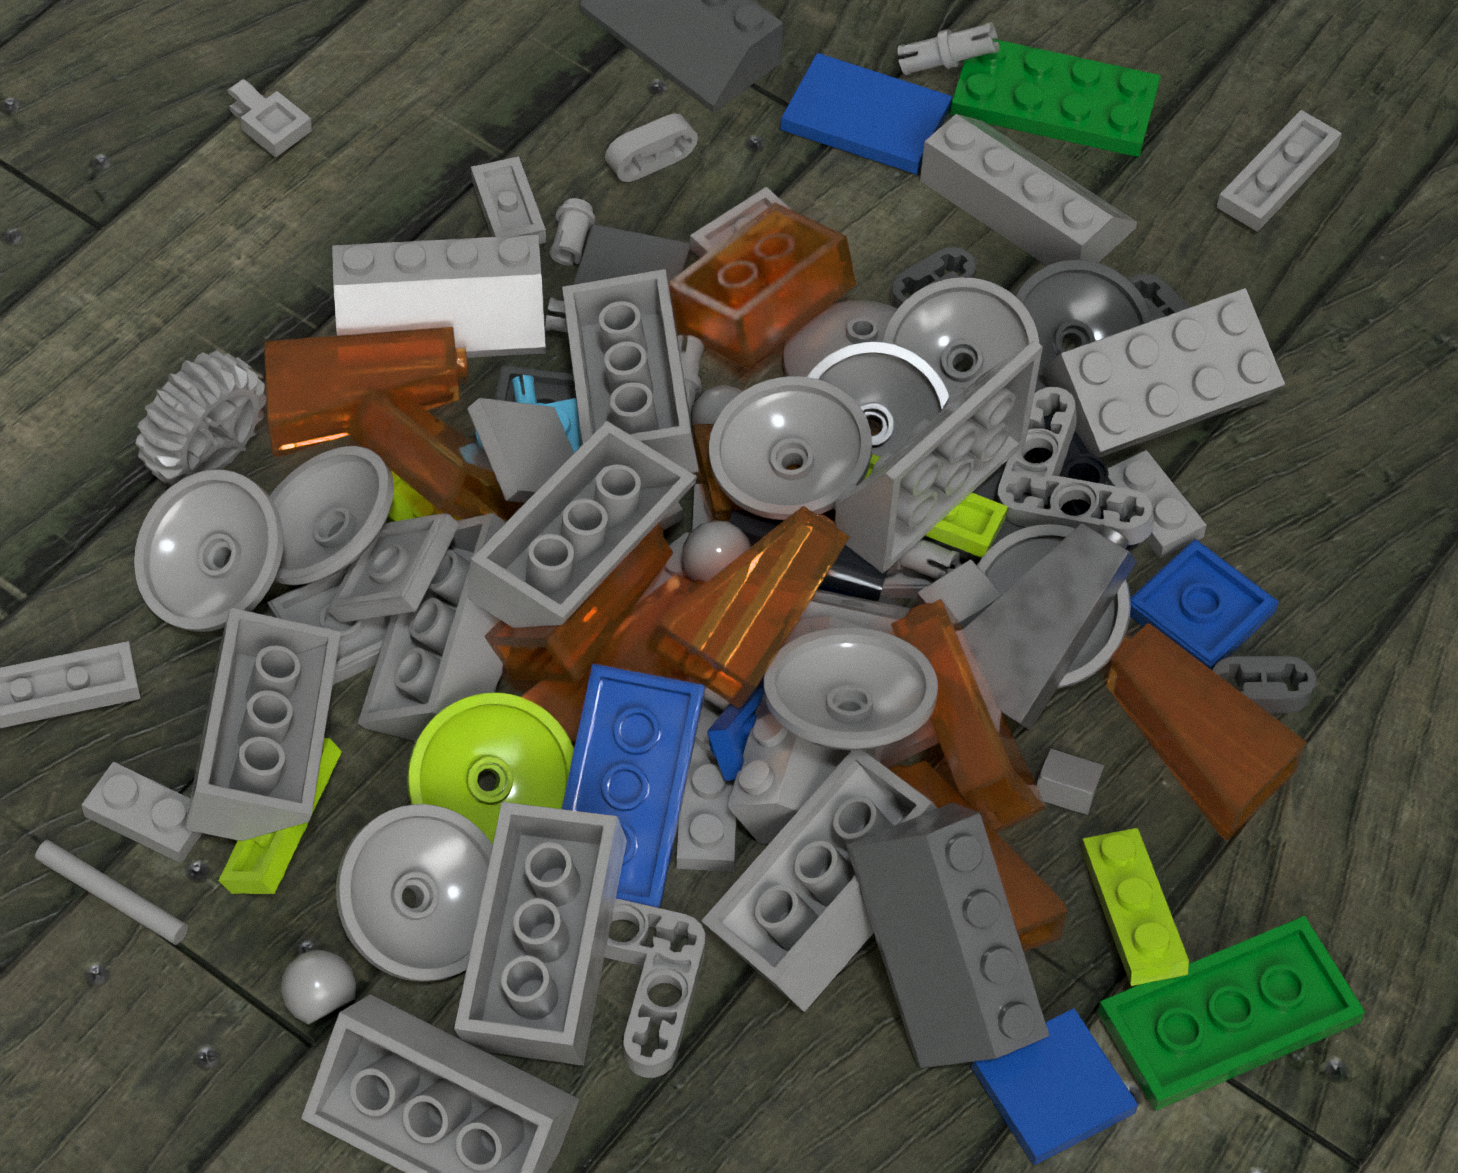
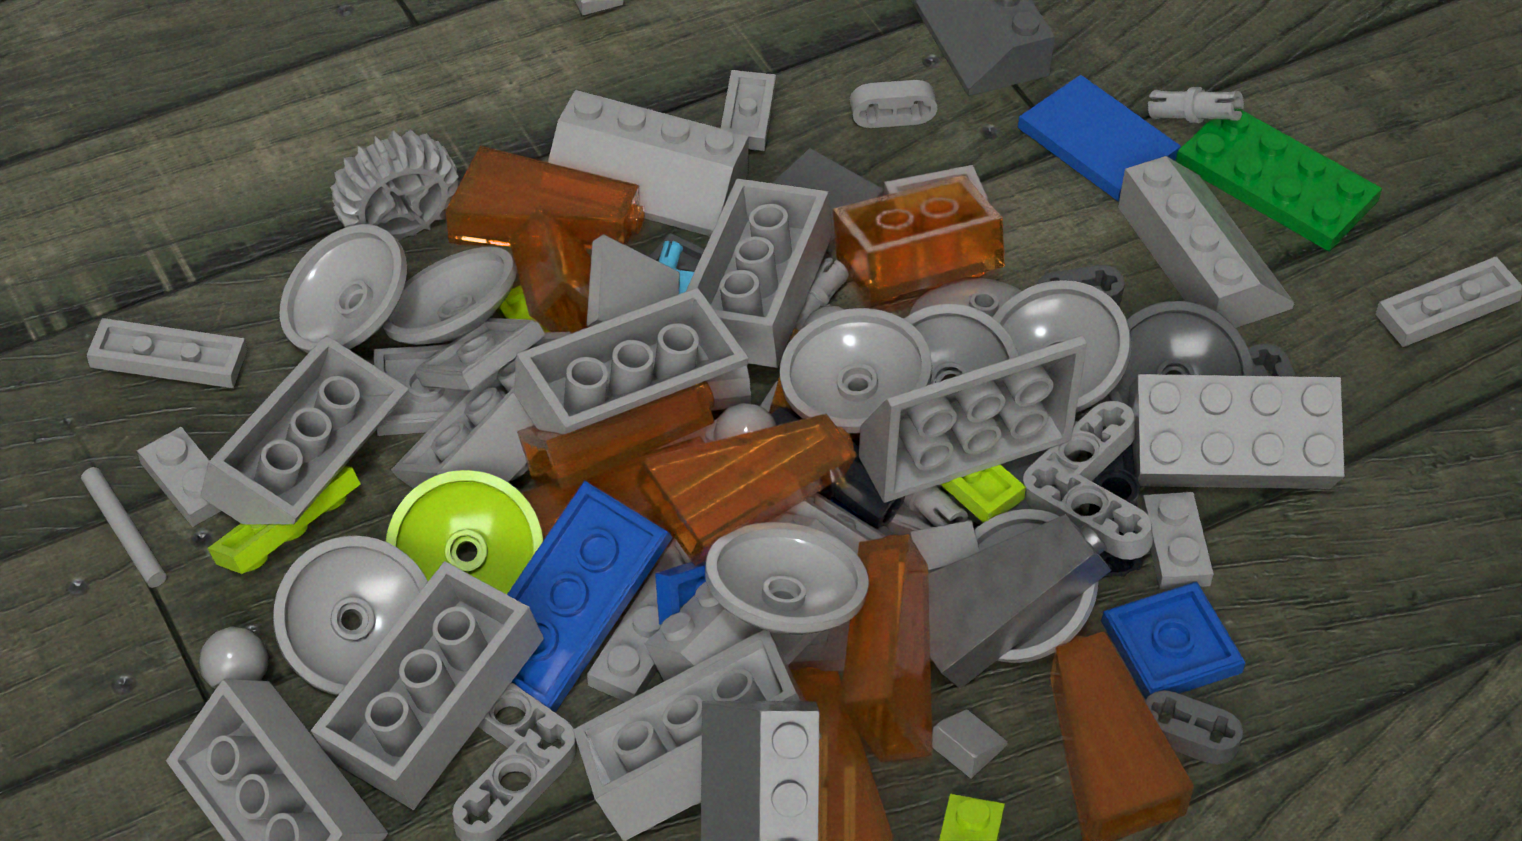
camera: 25 degrees right, 5 degrees down
light grey pin [550,198,595,266] -> none

